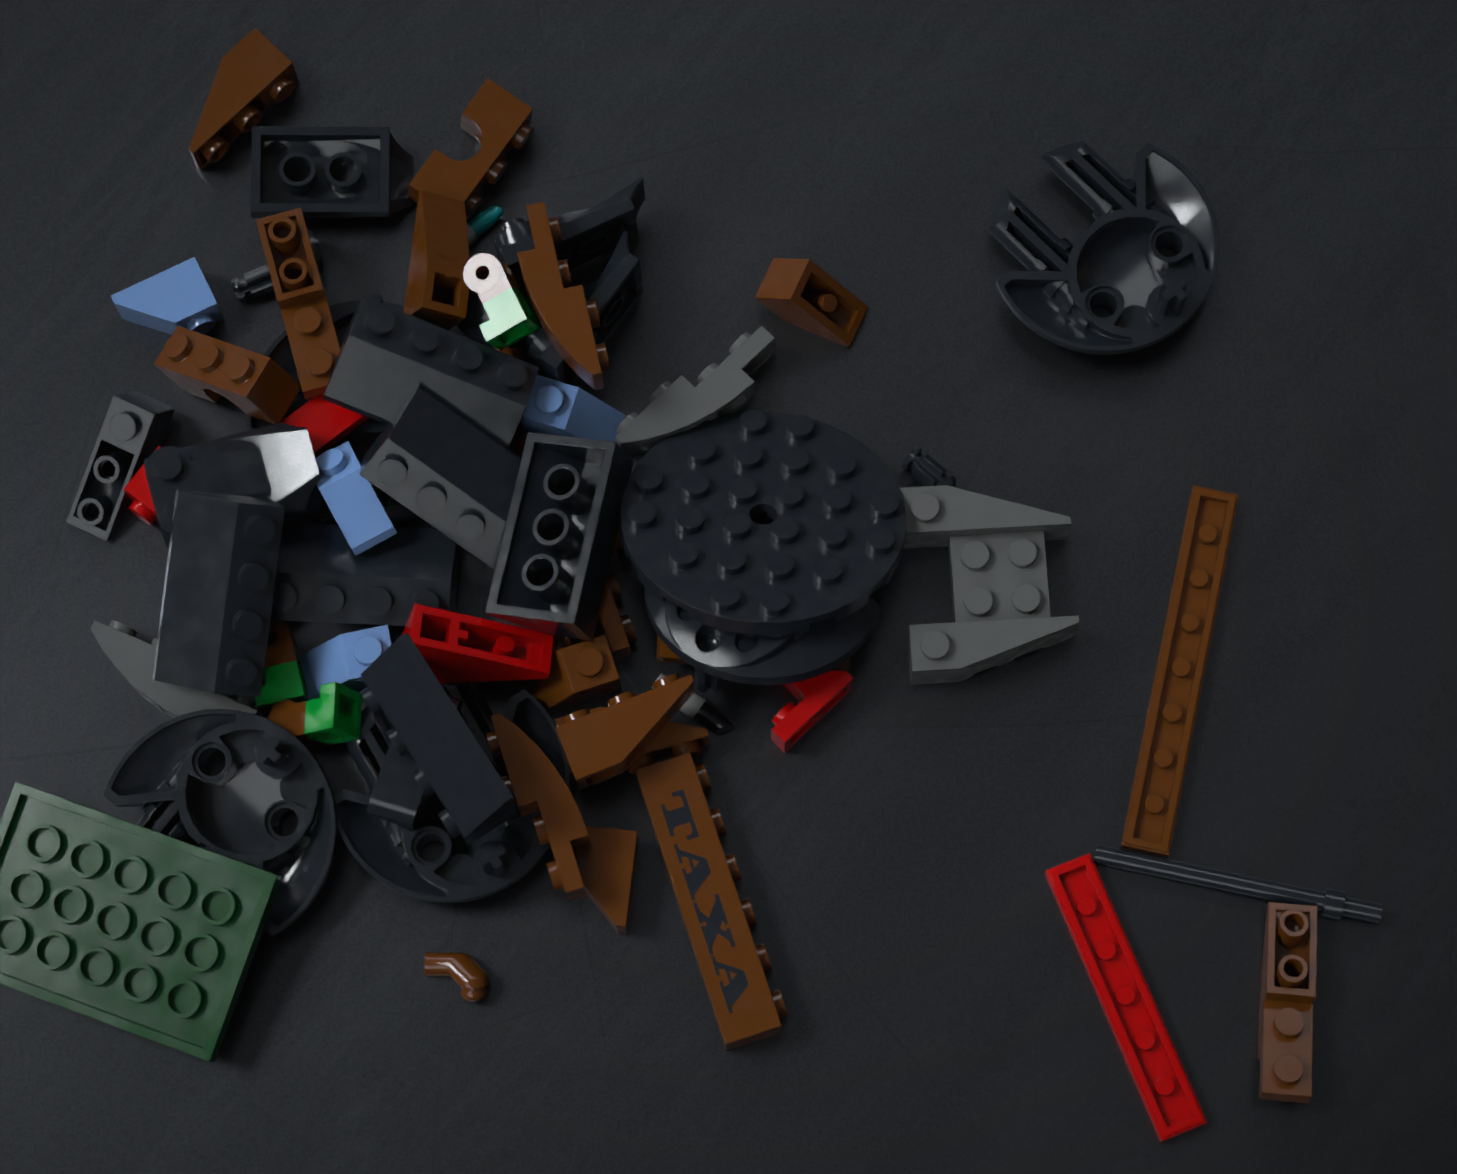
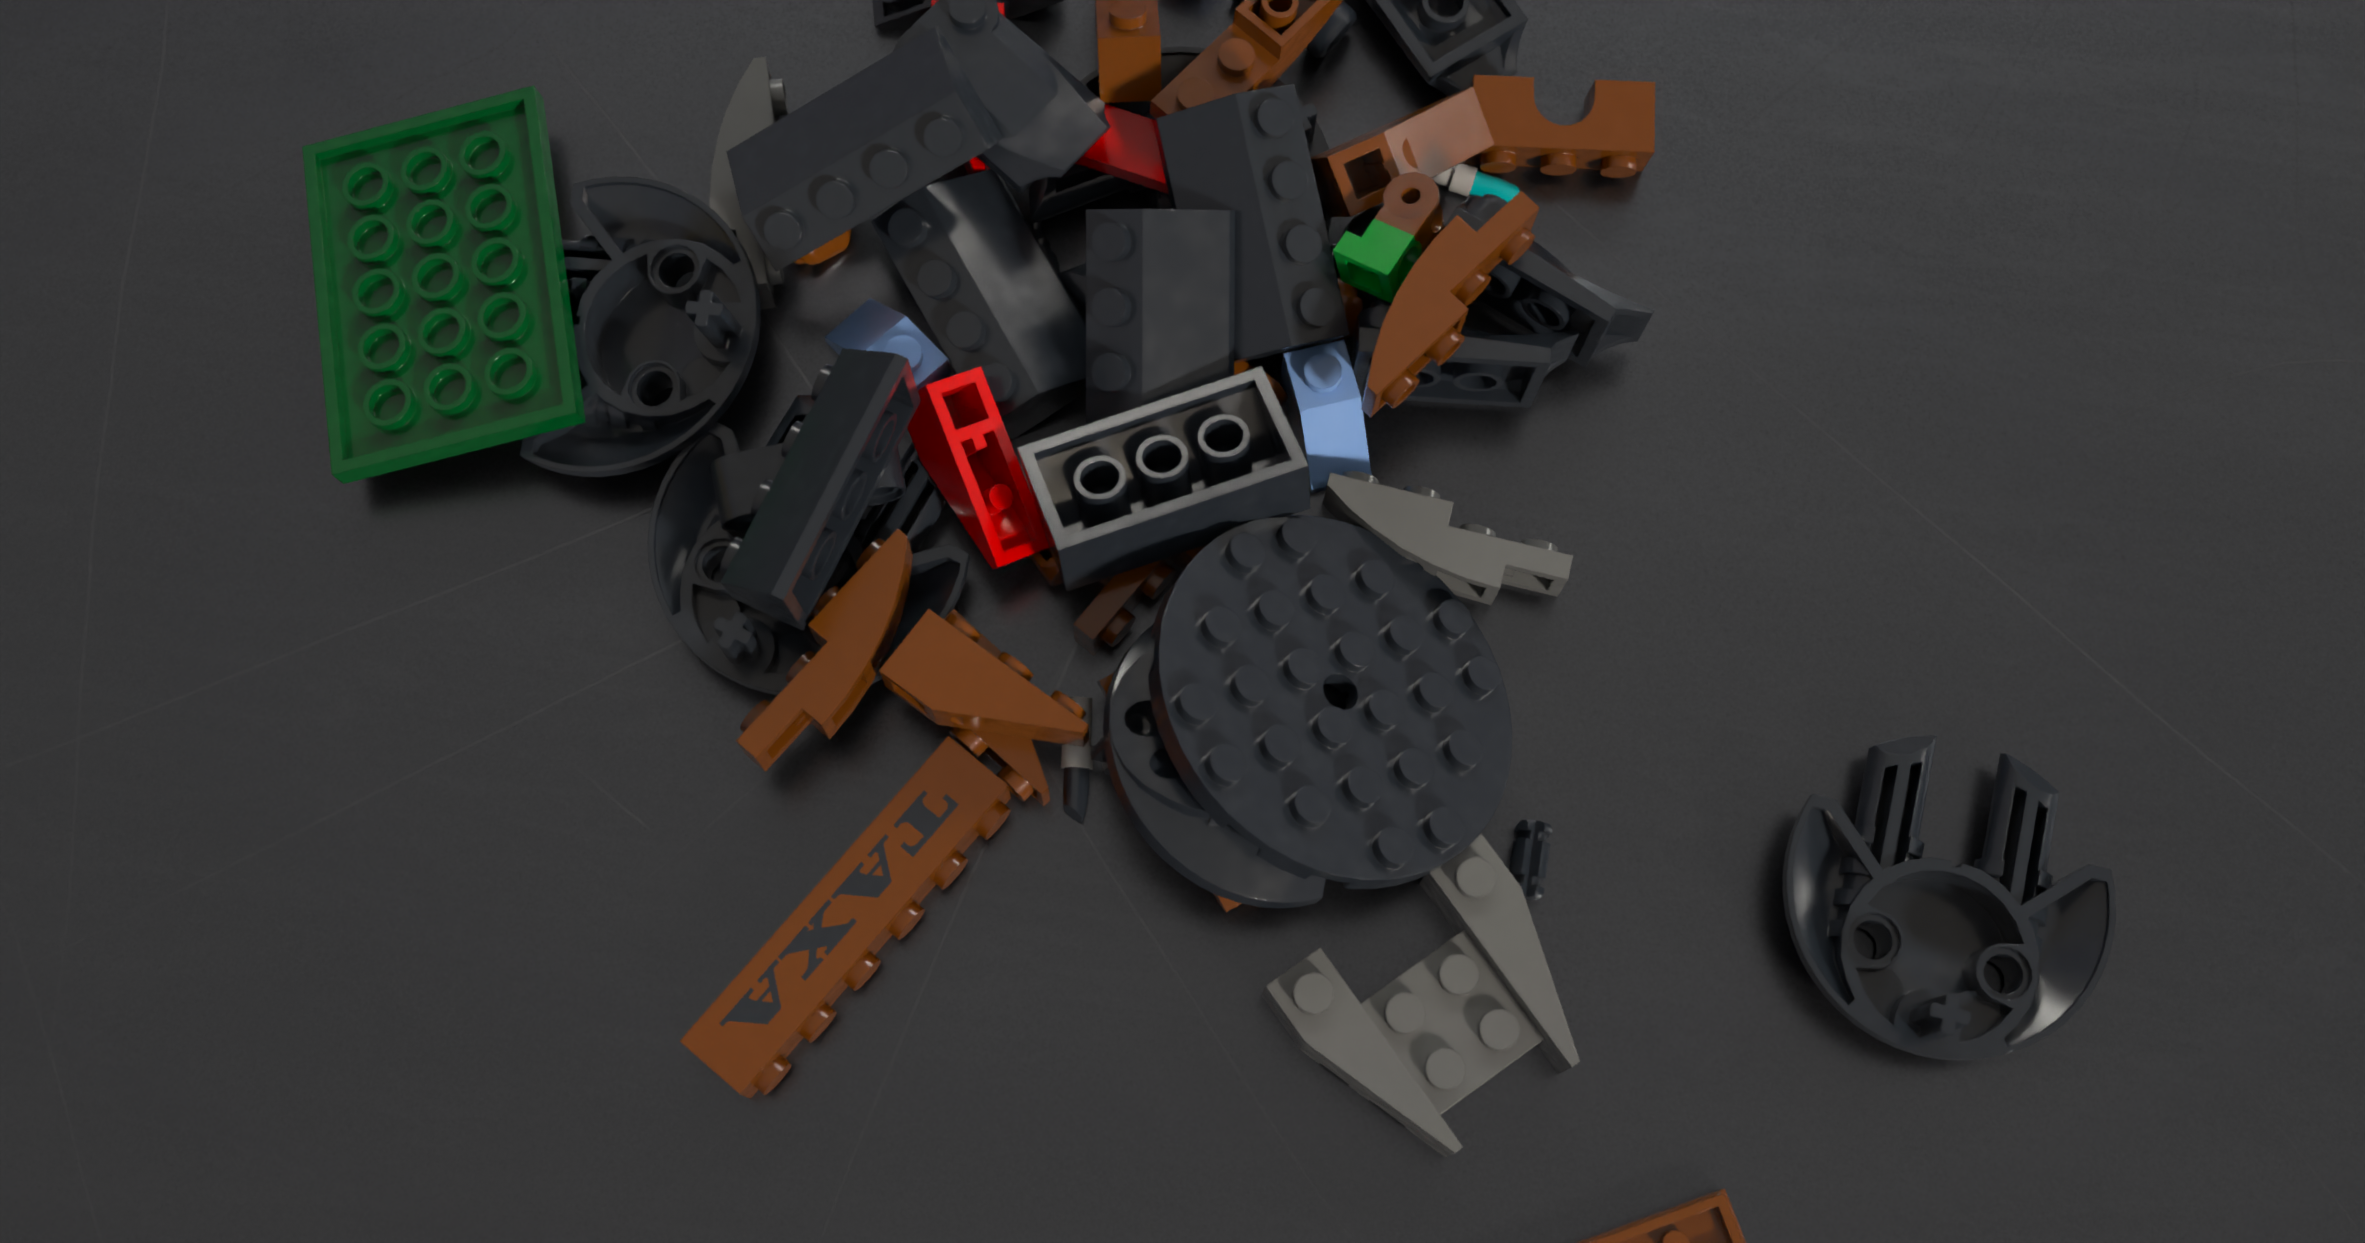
camera: 50 degrees right, 0 degrees up
green leg [255,620,308,717] -> none
green leg [267,682,362,749] -> none
medium blue slope [316,441,397,556] -> none
reddish brown arm [424,952,489,1002] -> none
reddish brown slope [519,635,622,715] -> none
reddish brown slope [573,826,639,935] -> none
reddish brown slope [755,258,868,346] -> none
red slope [771,671,854,753] -> none

